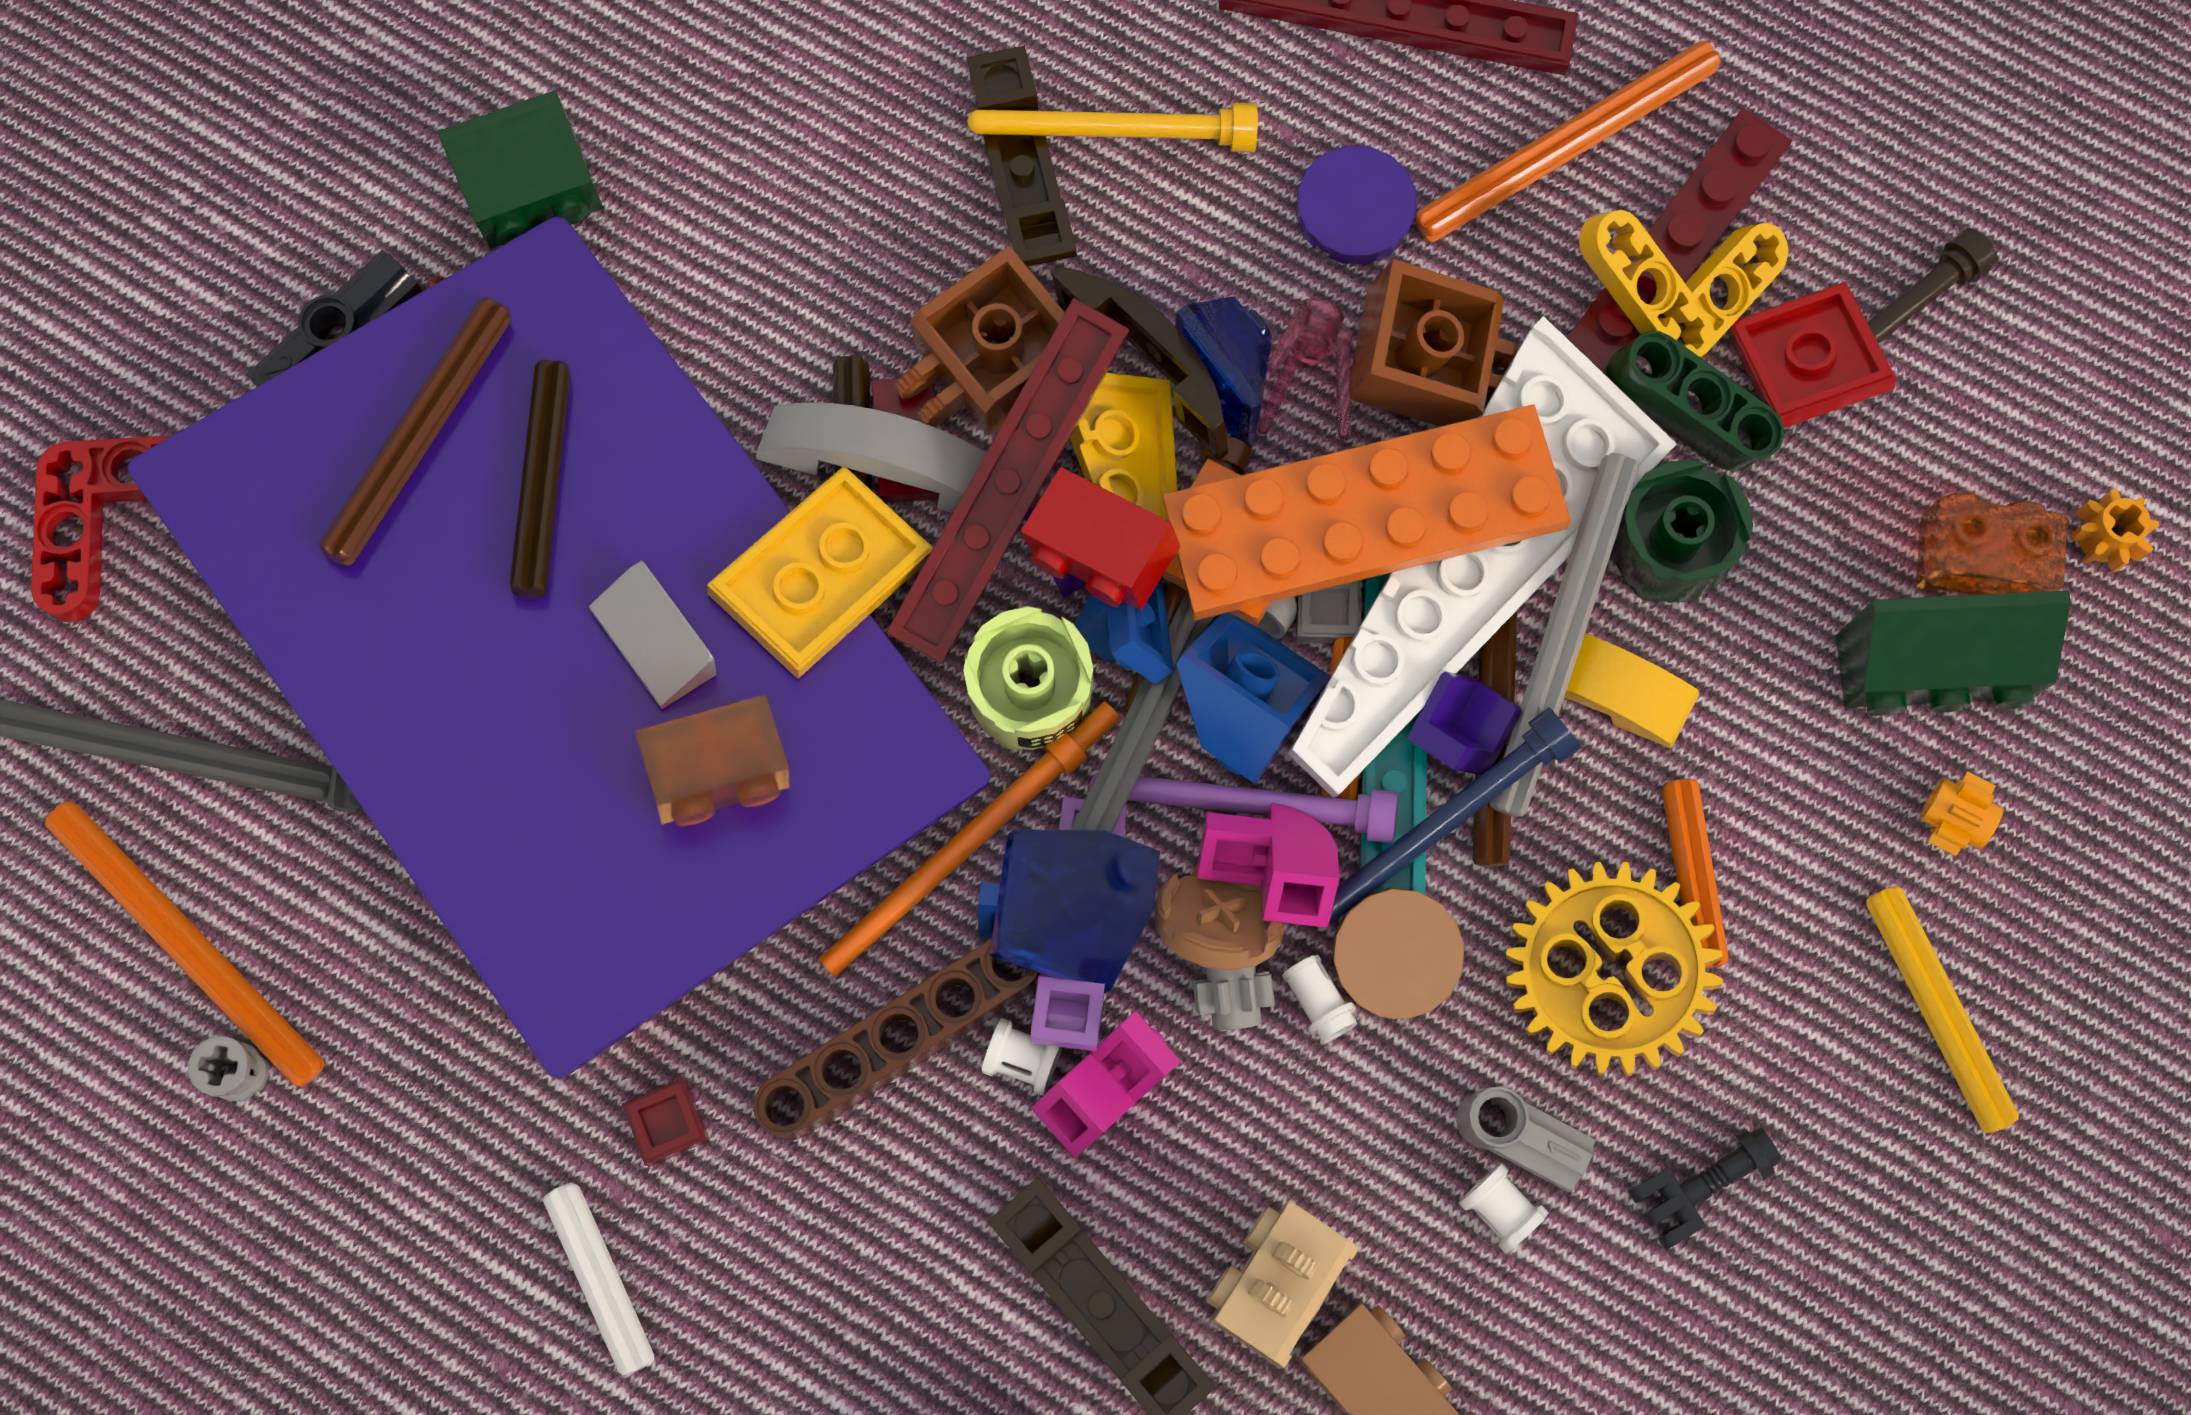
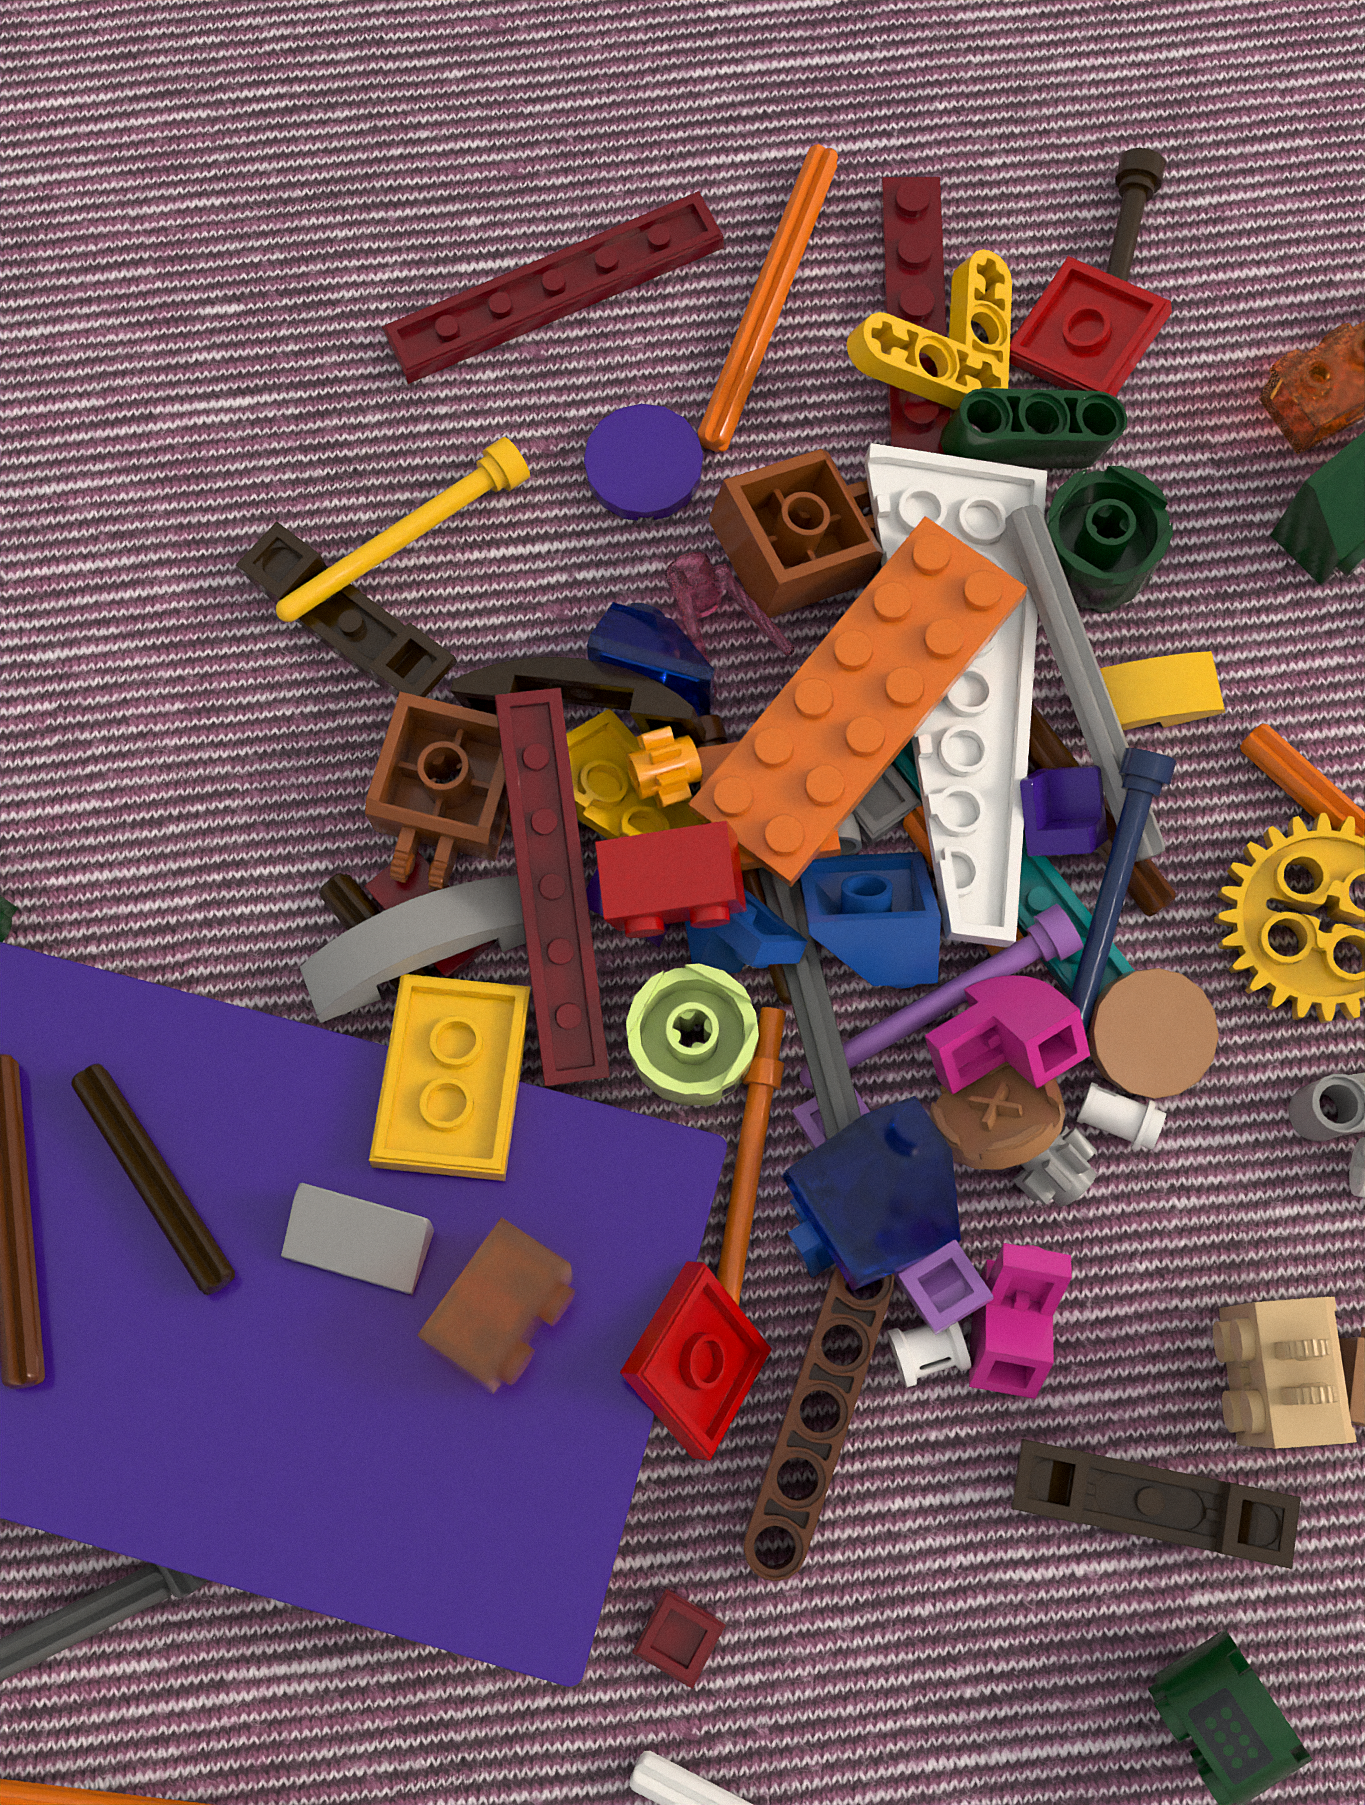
camera: 35 degrees left, 0 degrees up
none -> red tile [620,1261,772,1461]
none -> light orange gear [626,726,703,808]

